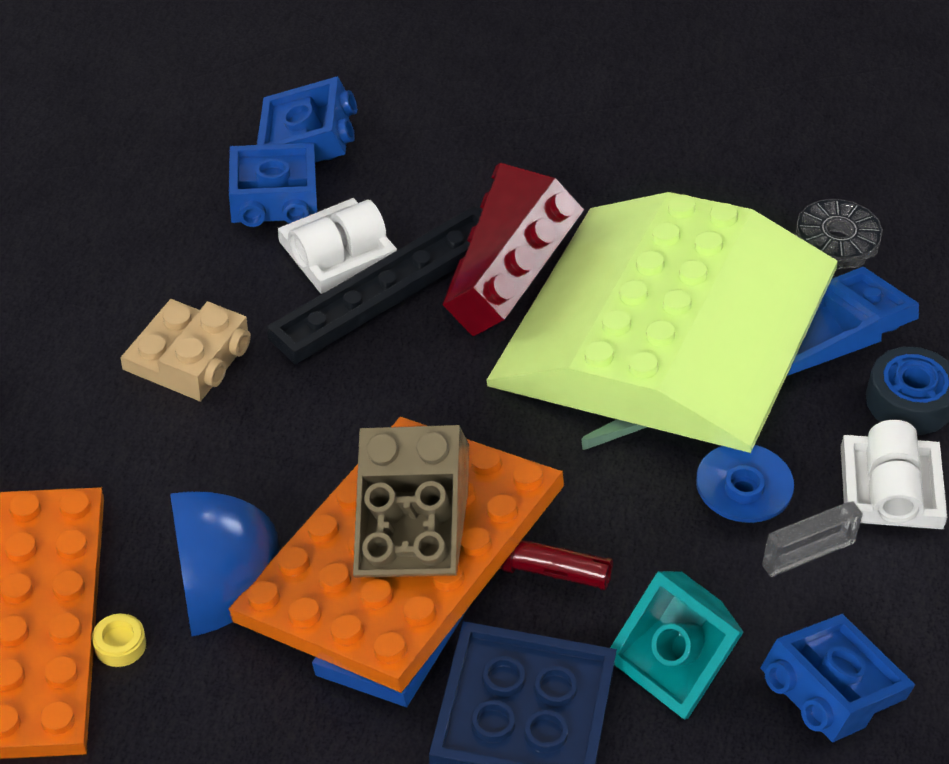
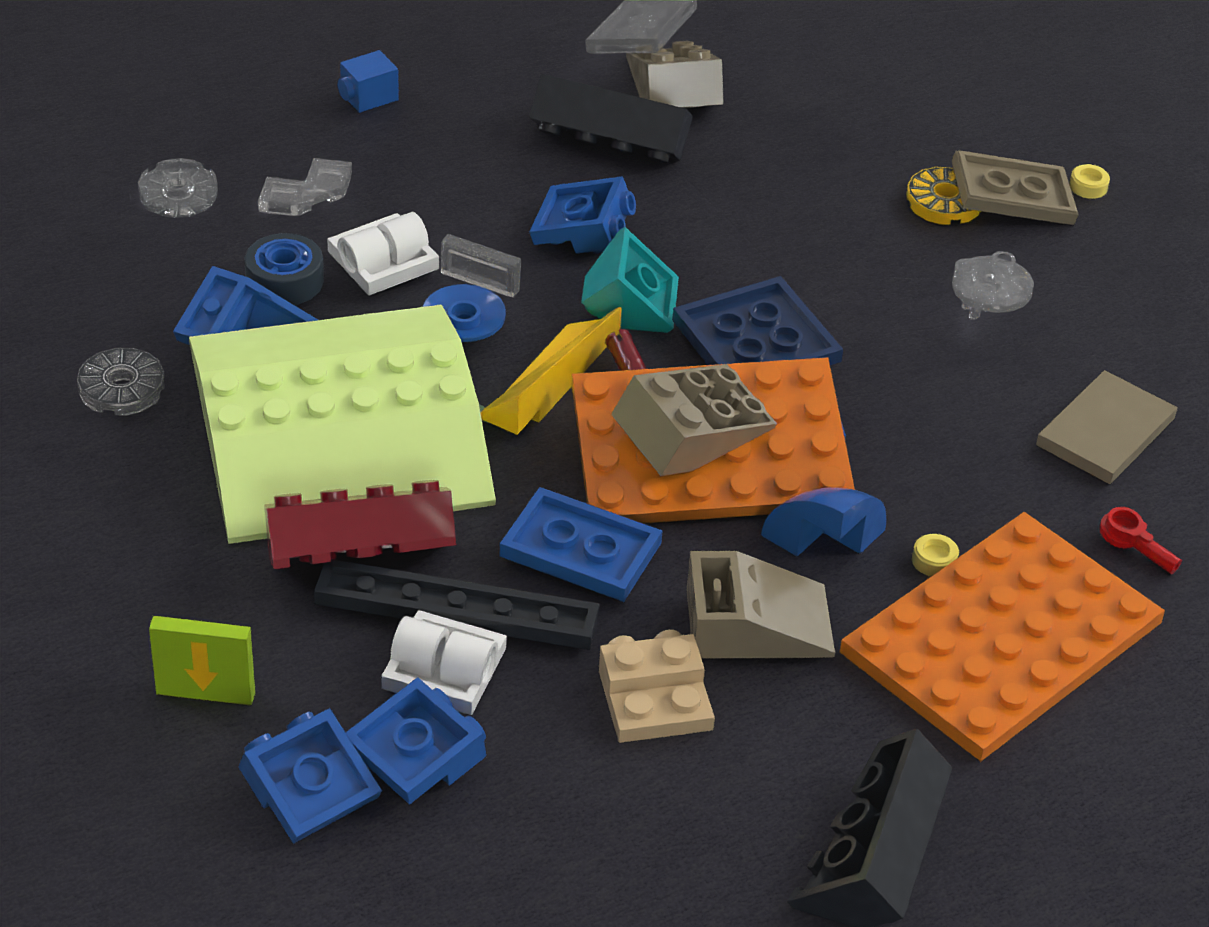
camera: 130 degrees left, 5 degrees down
none -> lime tile [149,616,255,705]
none -> yellow wedge [480,307,622,435]
none -> blue plate [499,487,662,602]
none -> dark tan slope [687,551,835,658]

